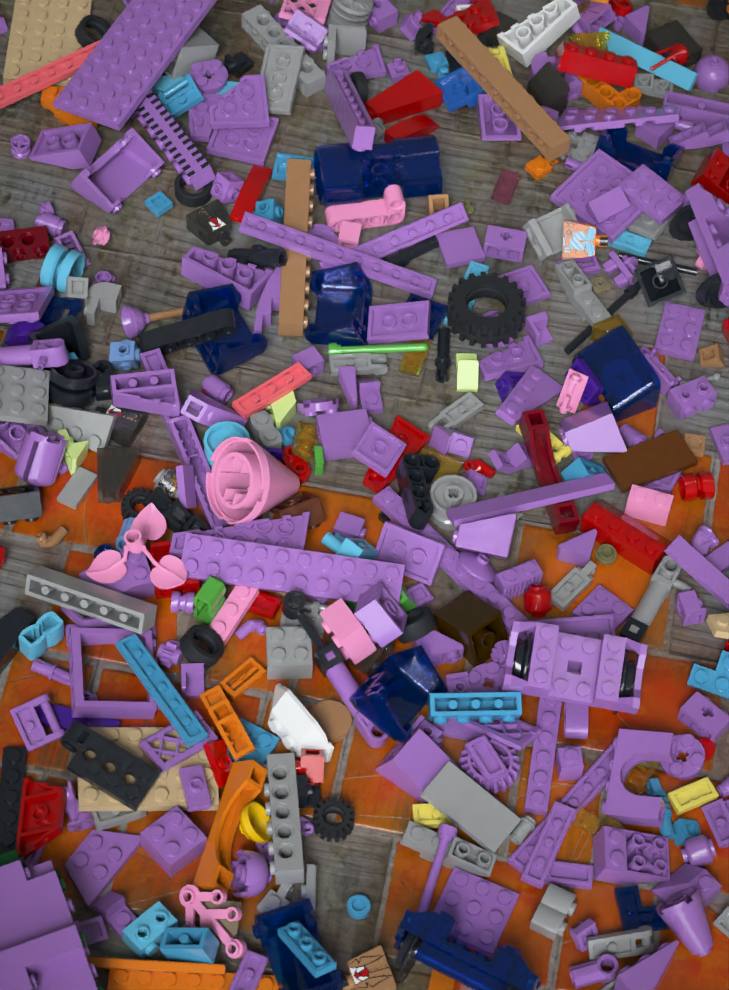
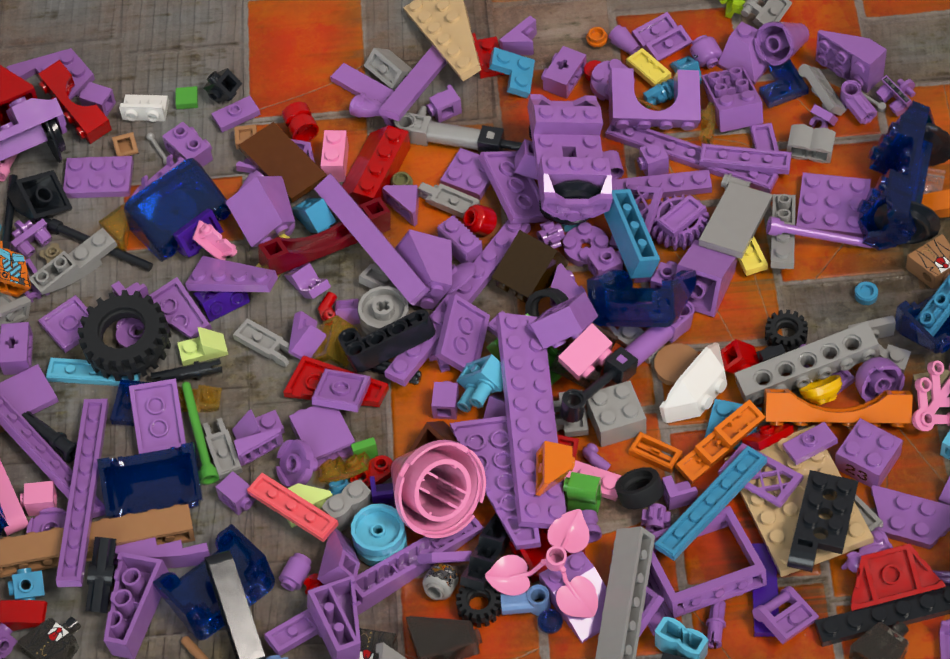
camera: 95 degrees left, 0 degrees up
none -> orange slope [536,441,575,496]

